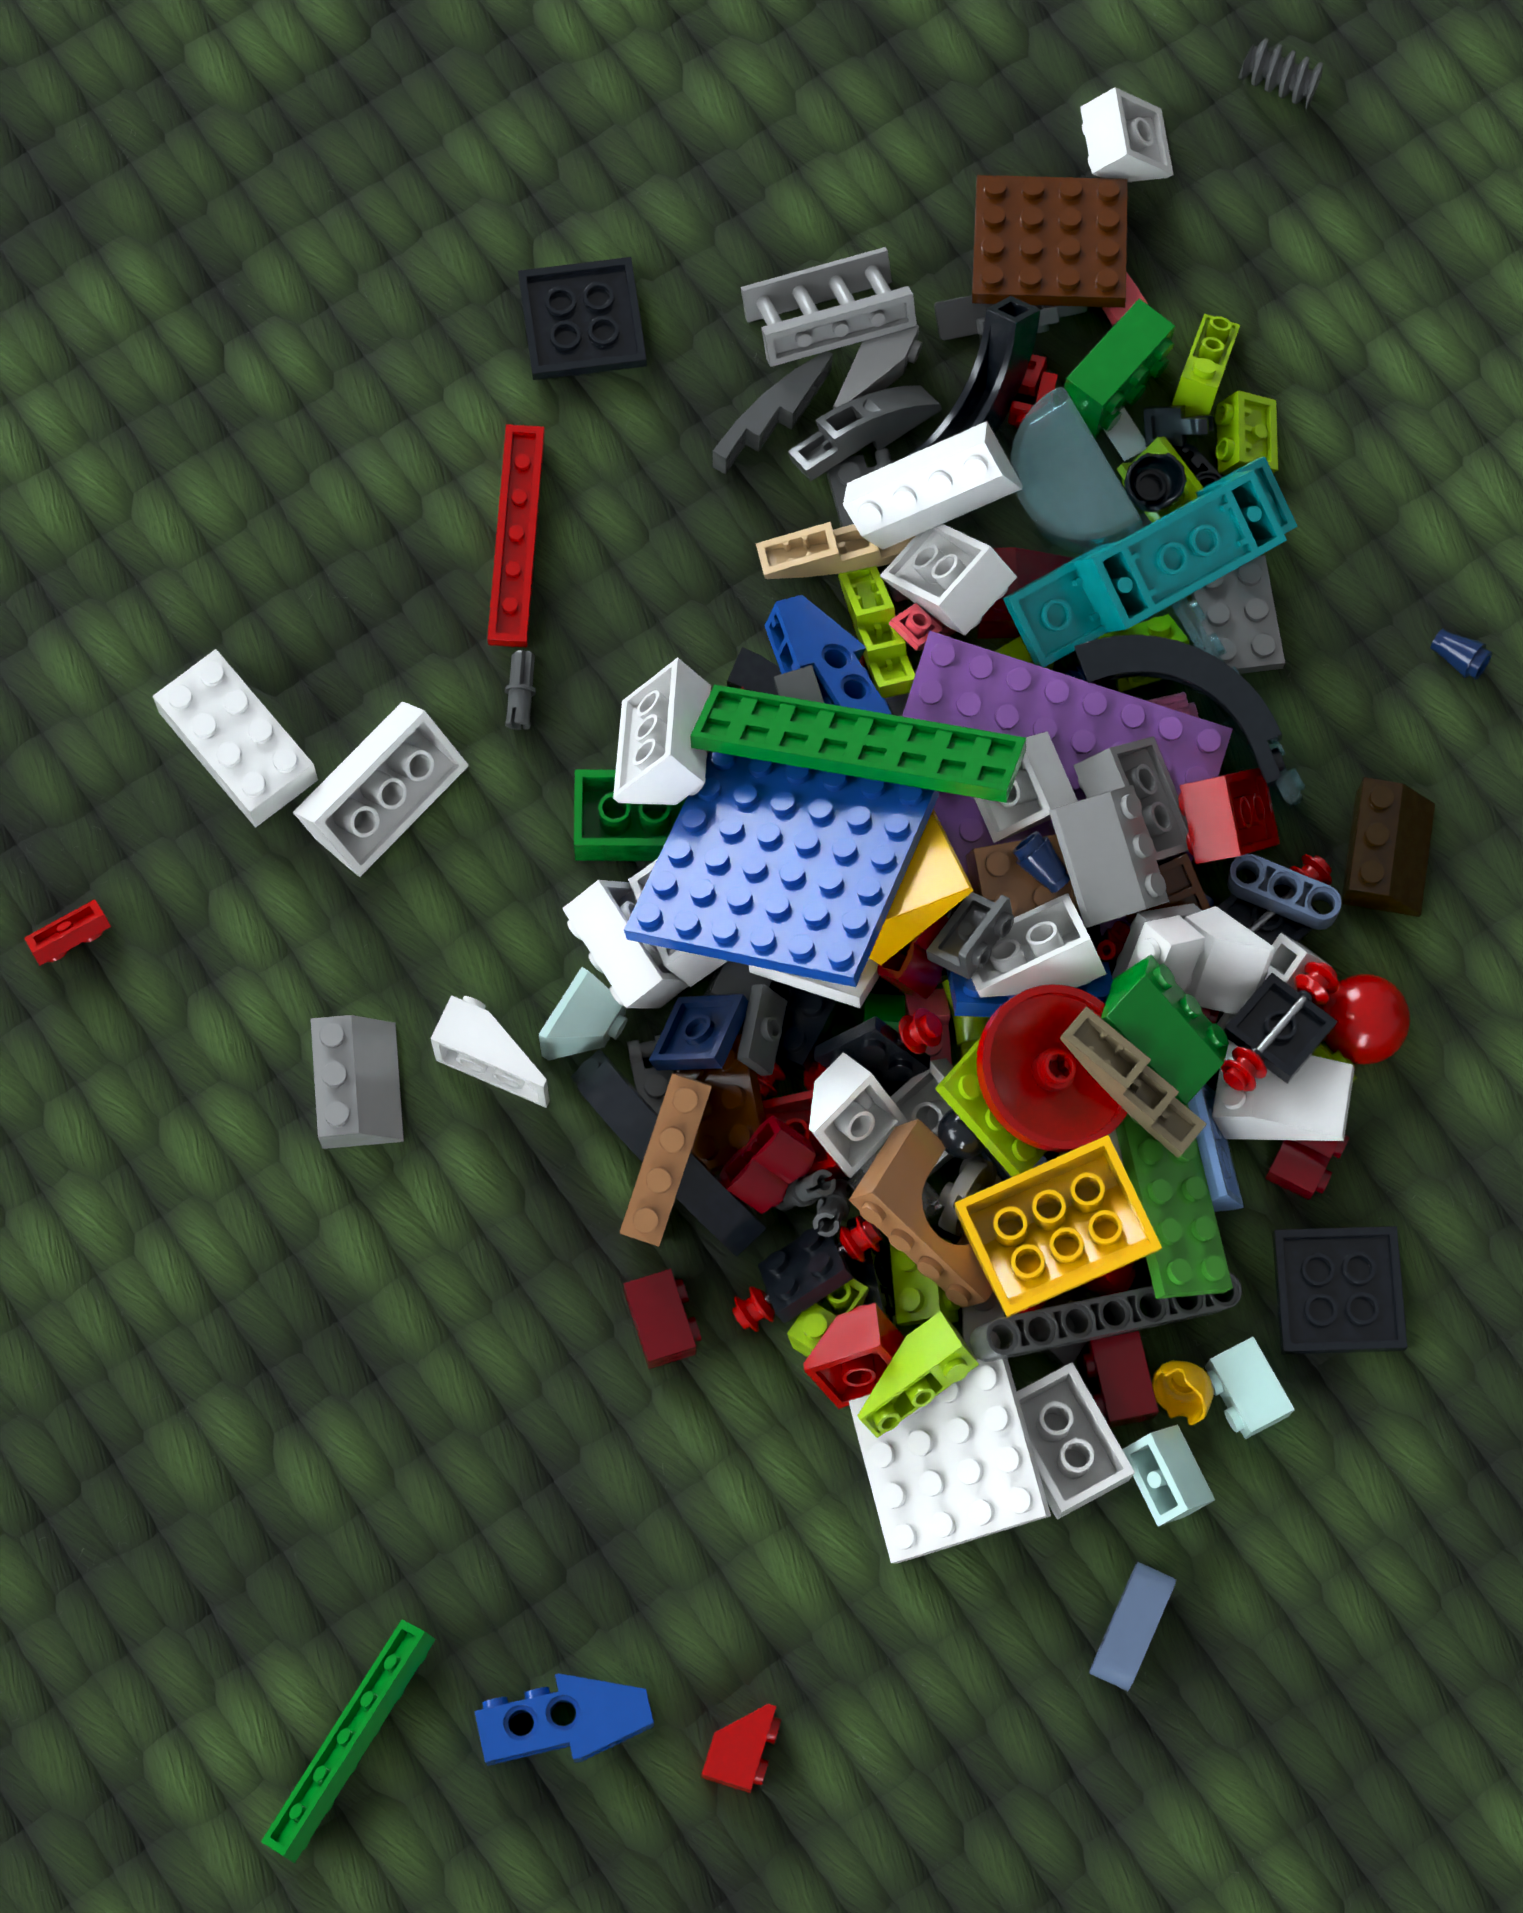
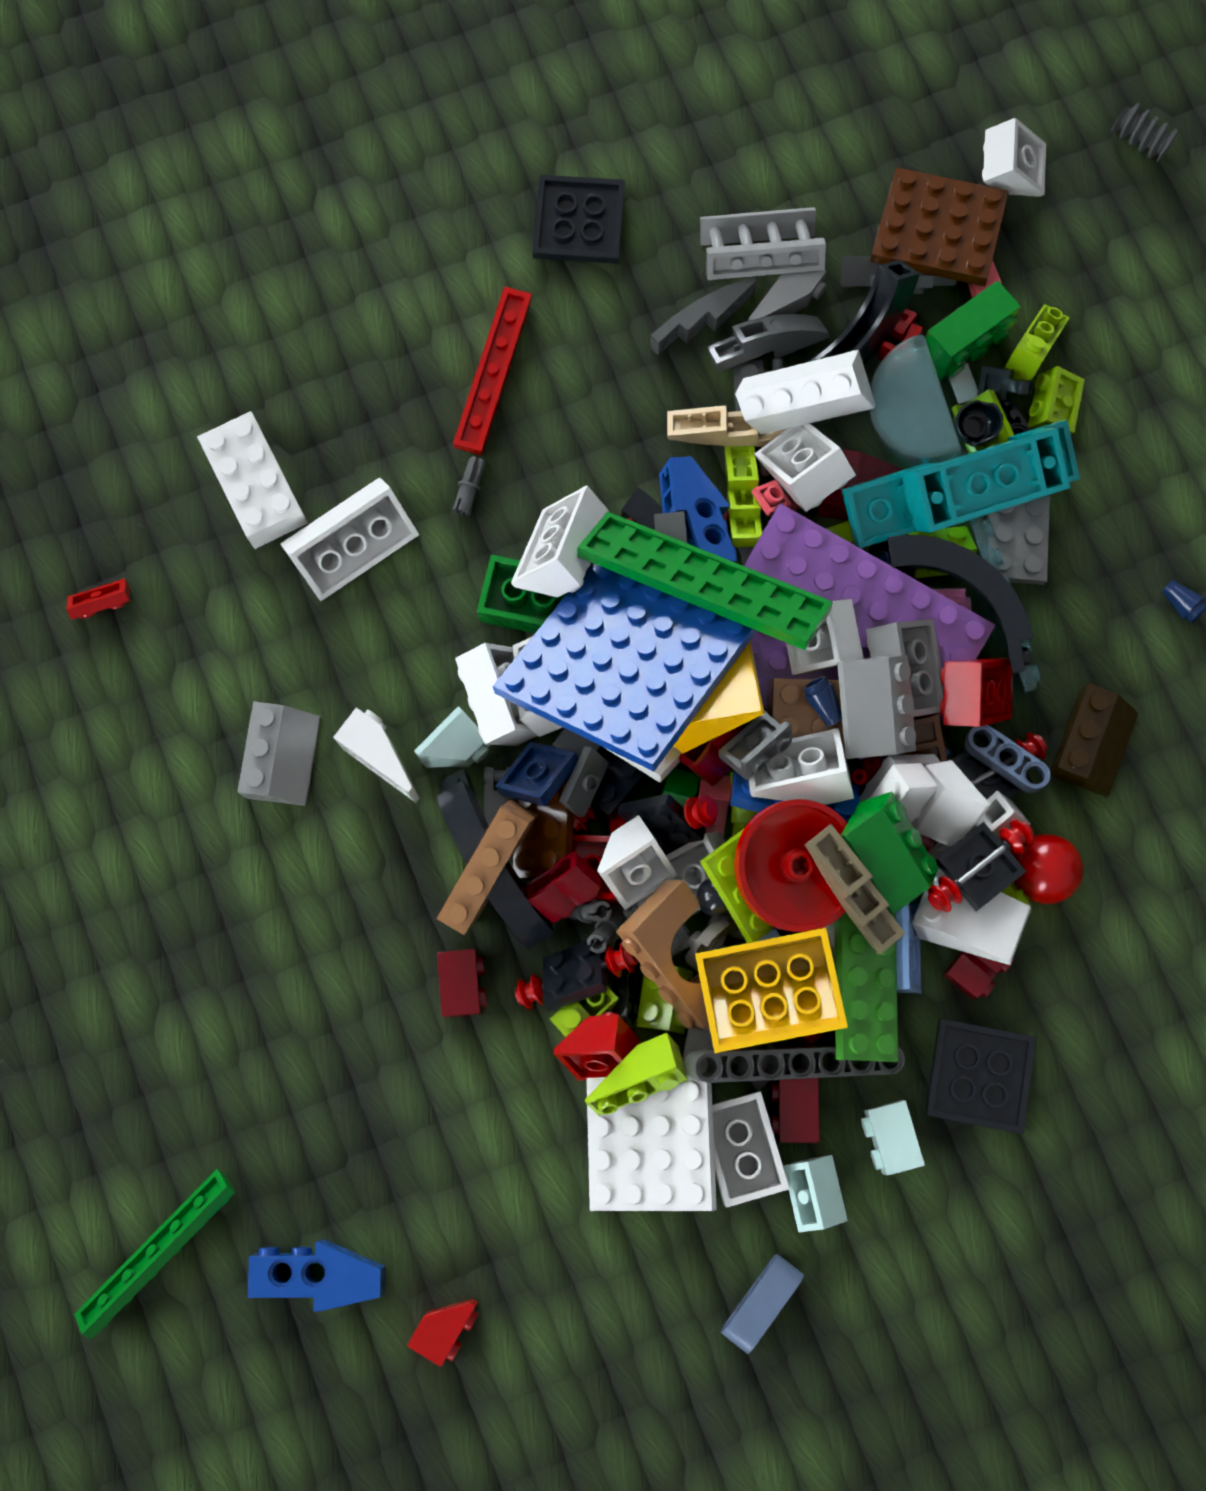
camera: 20 degrees right, 5 degrees up
yellow hair [1152,1360,1214,1425] -> none

